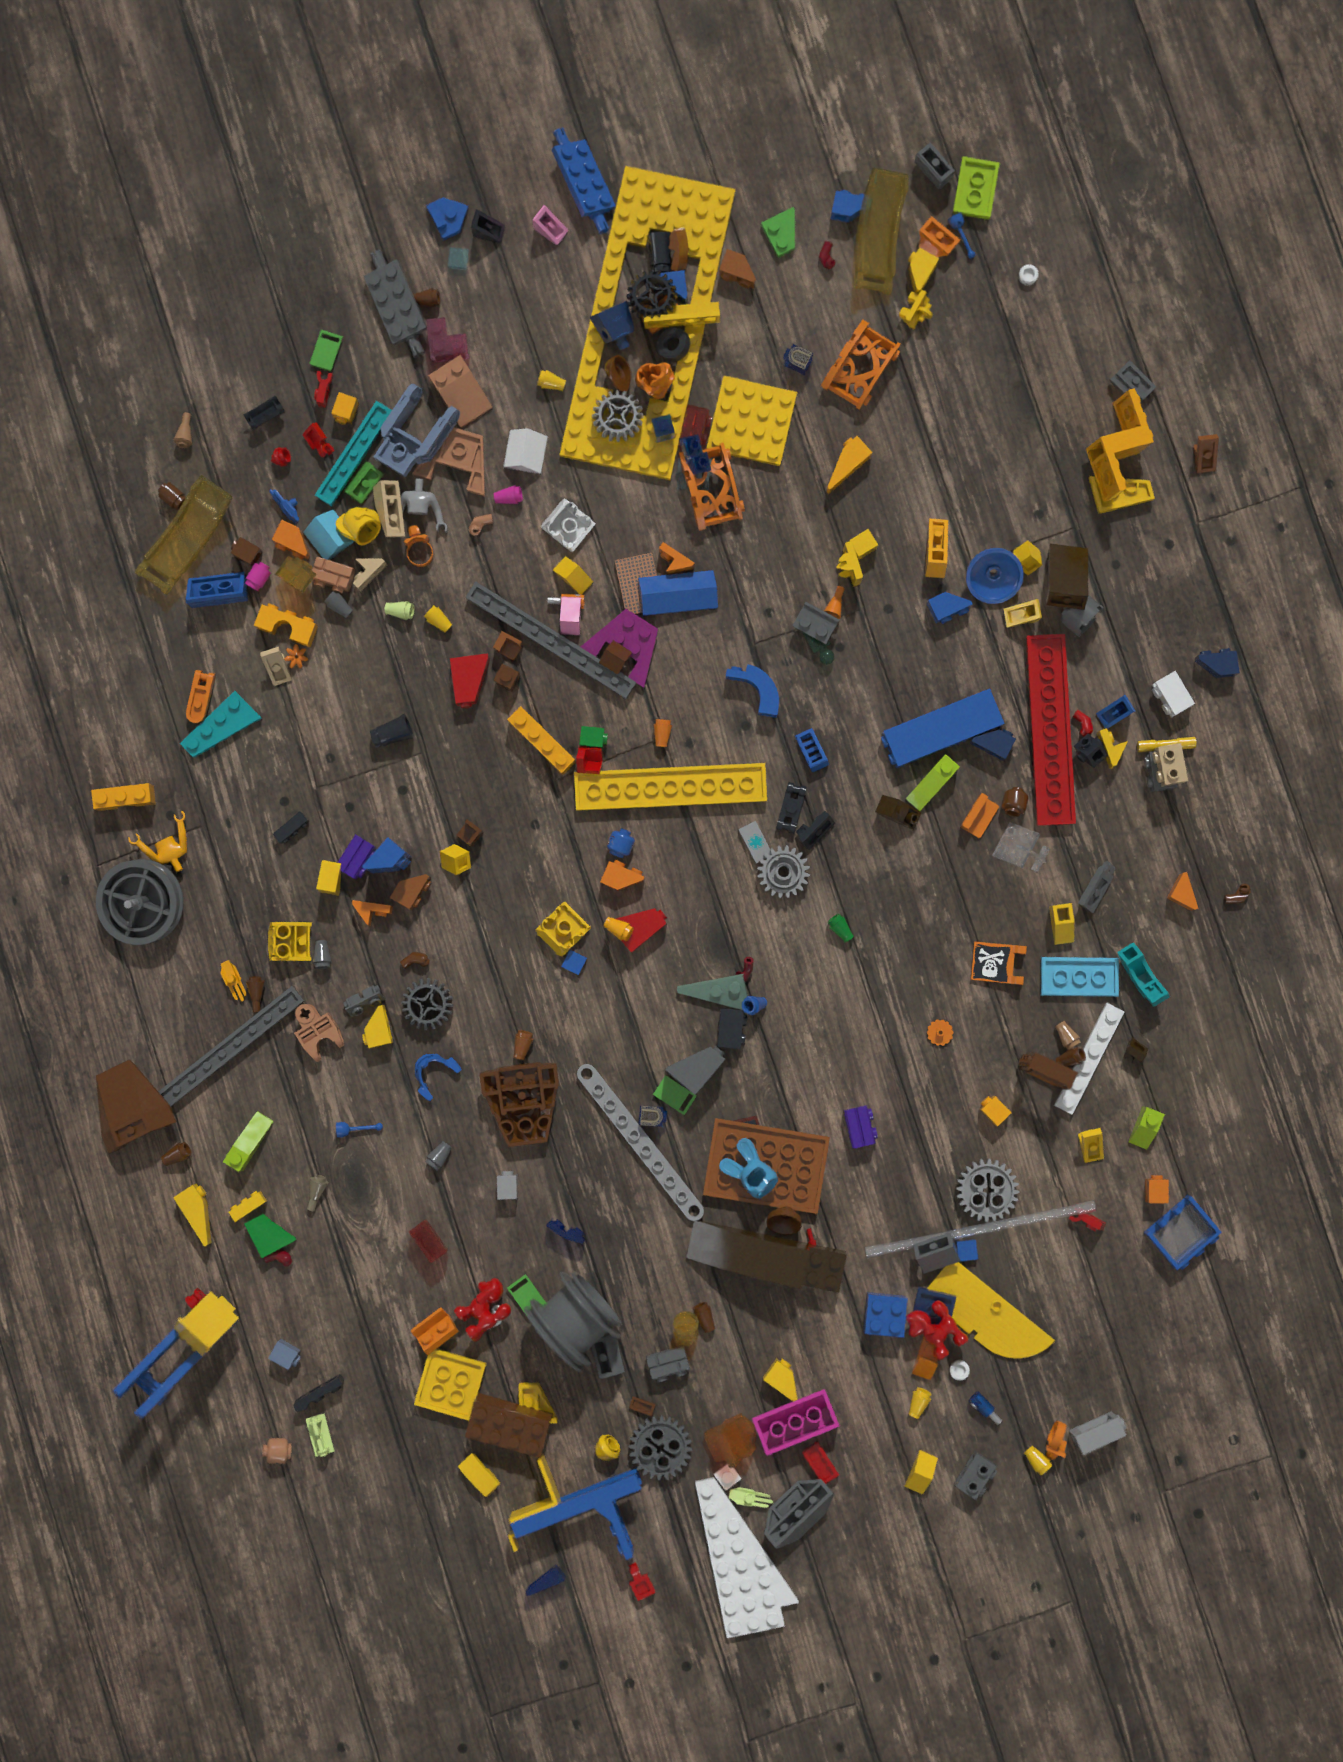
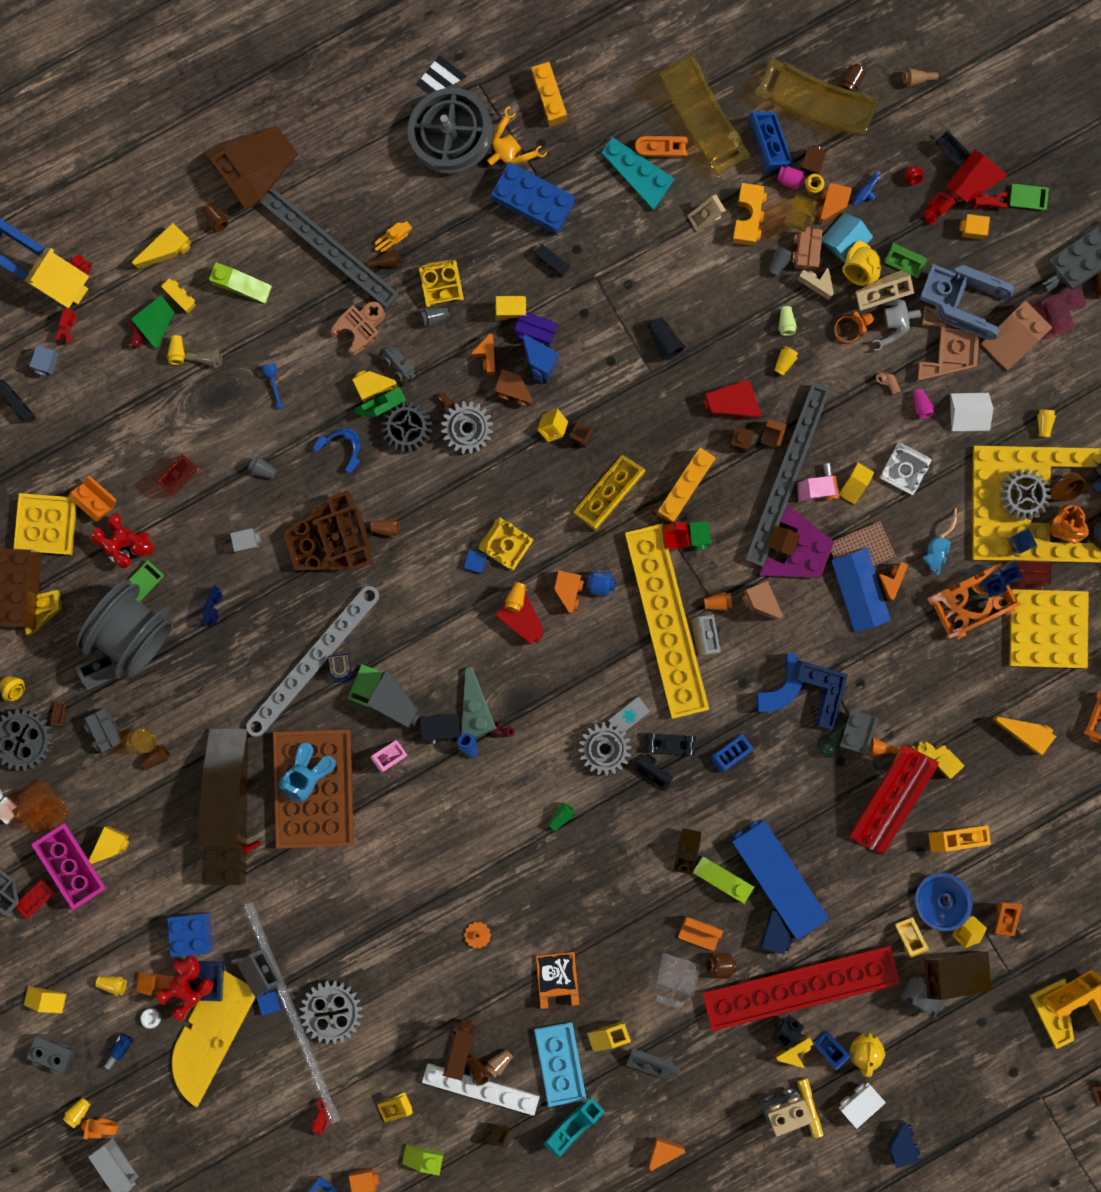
camera: 75 degrees right, 0 degrees up
orange plant [284,644,308,668] -> none
teal plate [315,400,392,507] -> none
reddish brown piece [766,1206,802,1235] -> none
dark purple brick [843,1105,878,1148] -> none
blue slope [926,592,973,624] -> none
light orange brick [980,1096,1012,1126] -> none
red arm [1072,709,1093,737] -> none
none -> red plate [56,308,77,344]
none -> yellow cone [167,335,186,365]
none -> green slope [353,387,406,417]
none -> bright pink slope [370,740,408,773]
none -> sticker [416,55,467,94]
none -> light grey gear [440,401,493,454]
none -> blue brick [491,162,576,235]
none -> yellow slope [573,455,646,531]
none -> clear yellow windscreen [659,54,751,177]
none -> light grey slope [691,615,721,656]
none -> nougat slope [742,581,783,620]
none -> dark blue plate [793,661,848,730]
none -> yellow cone [805,174,824,195]
none -> red plate [848,744,939,855]
none -> yellow helmet [849,1033,885,1077]
none -> dark azure animal [923,508,957,575]
none -> red slope [946,149,1007,202]
none -> orange slope [994,903,1022,936]

